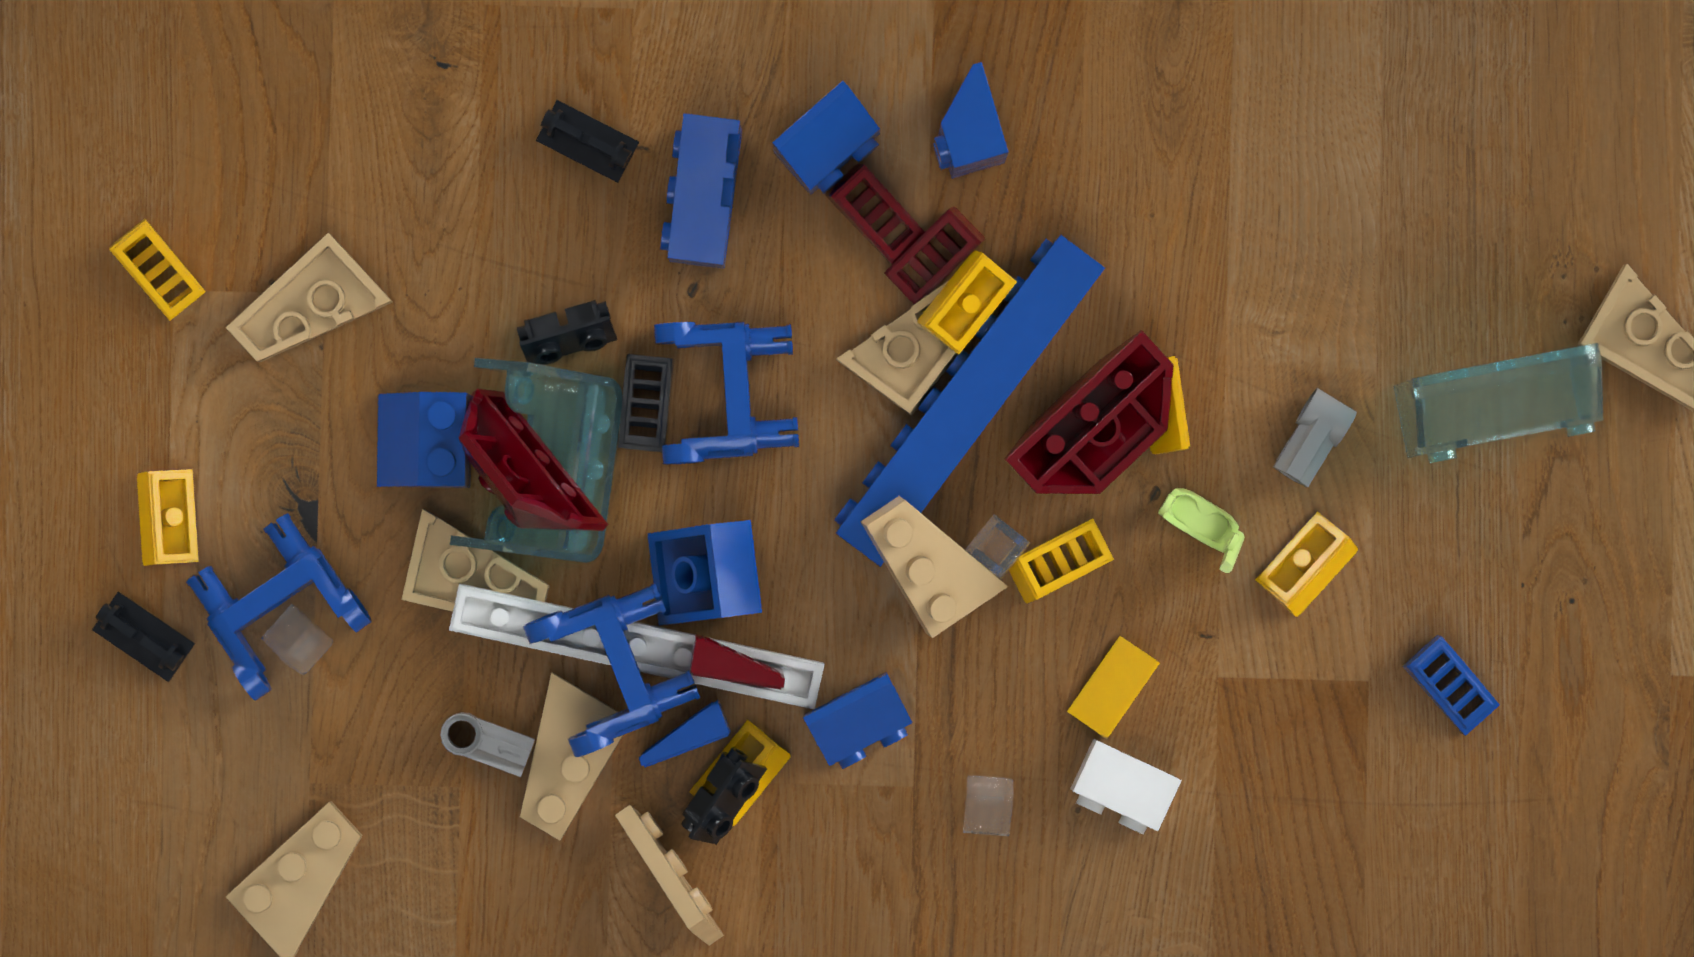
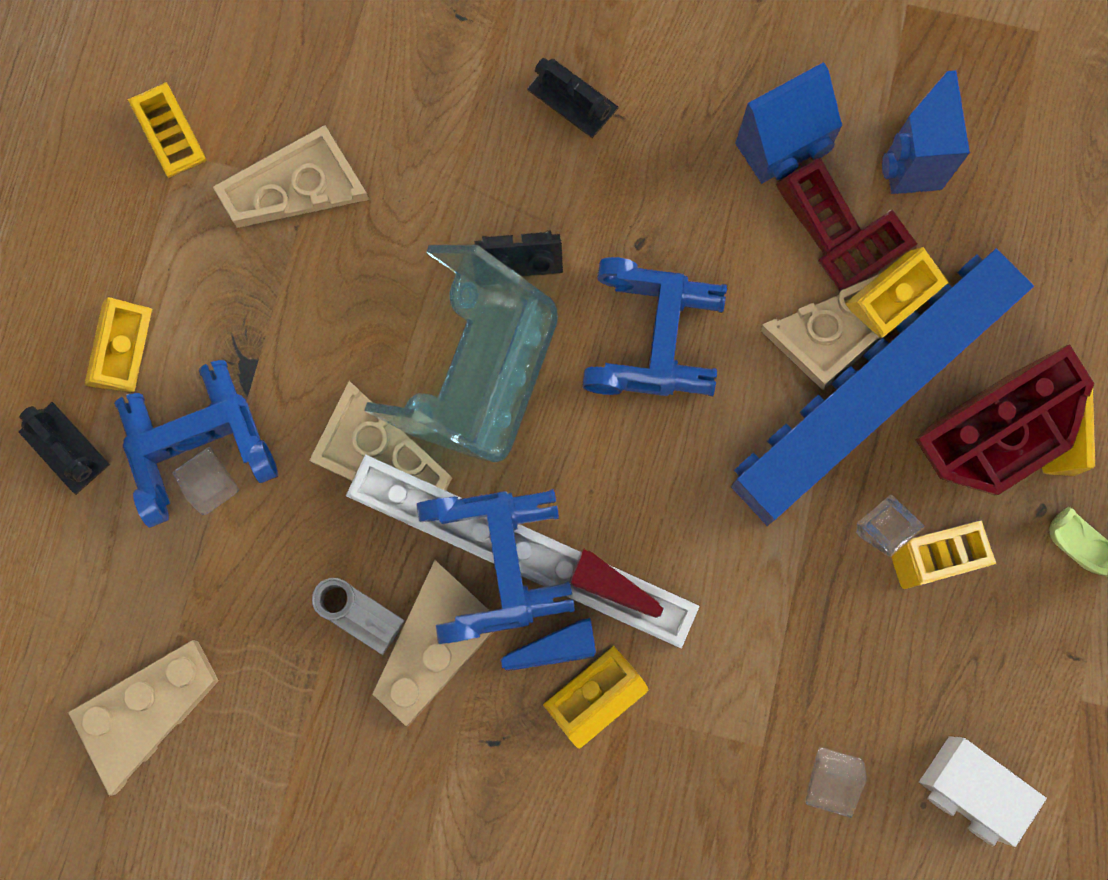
camera: 15 degrees right, 10 degrees down
blue slope [377,392,471,488] -> none
dark red wedge [459,388,609,531] -> none
tan wing [615,805,724,946] -> none
black slope [618,354,674,452] -> none
blue slope [647,520,762,626] -> none
blue wedge [660,113,742,269] -> none
black hinge [681,747,767,845] -> none
blue slope [803,672,913,769] -> none
tan wing [861,496,1008,638] -> none
yellow slope [1067,635,1160,739] -> none

